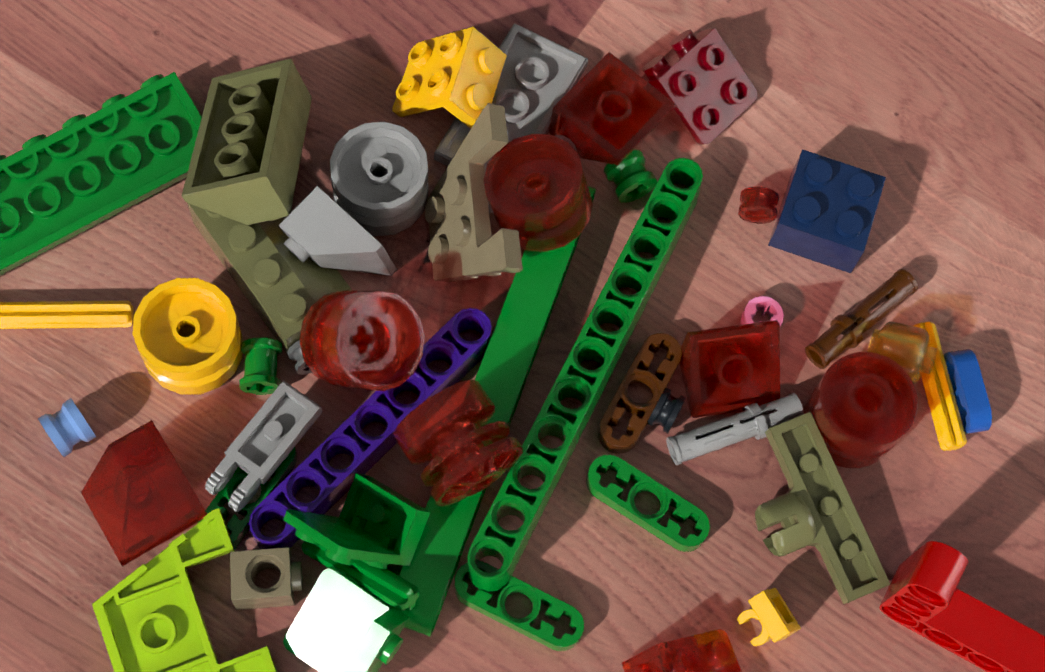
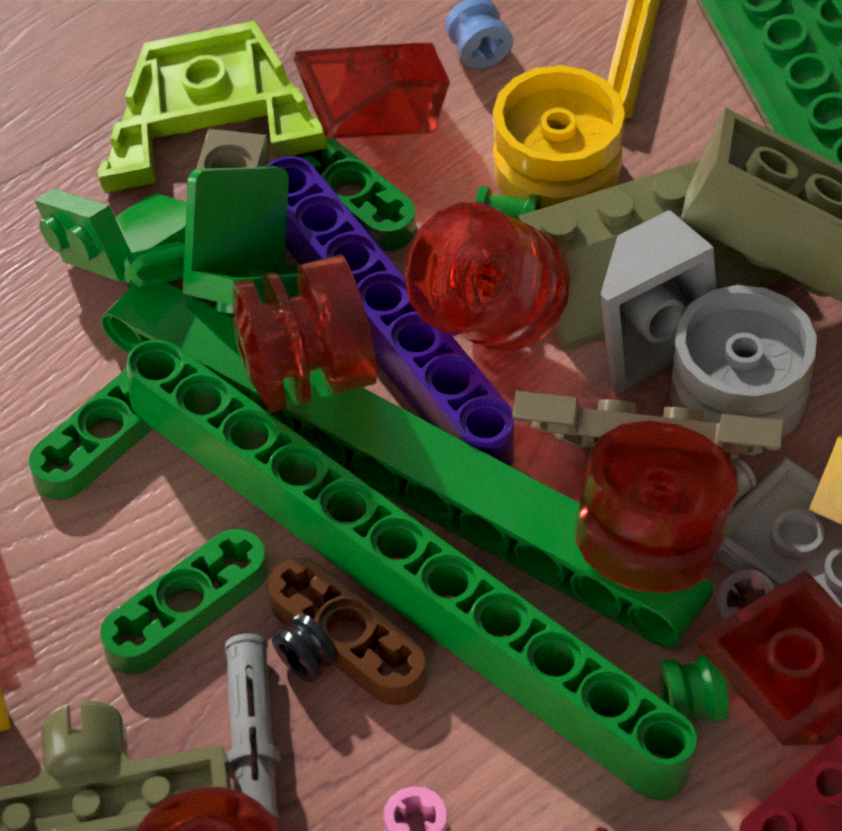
camera: 115 degrees right, 15 degrees down
light grey hinge [204,381,322,512] -> none
clear red slope [679,320,780,418] -> none

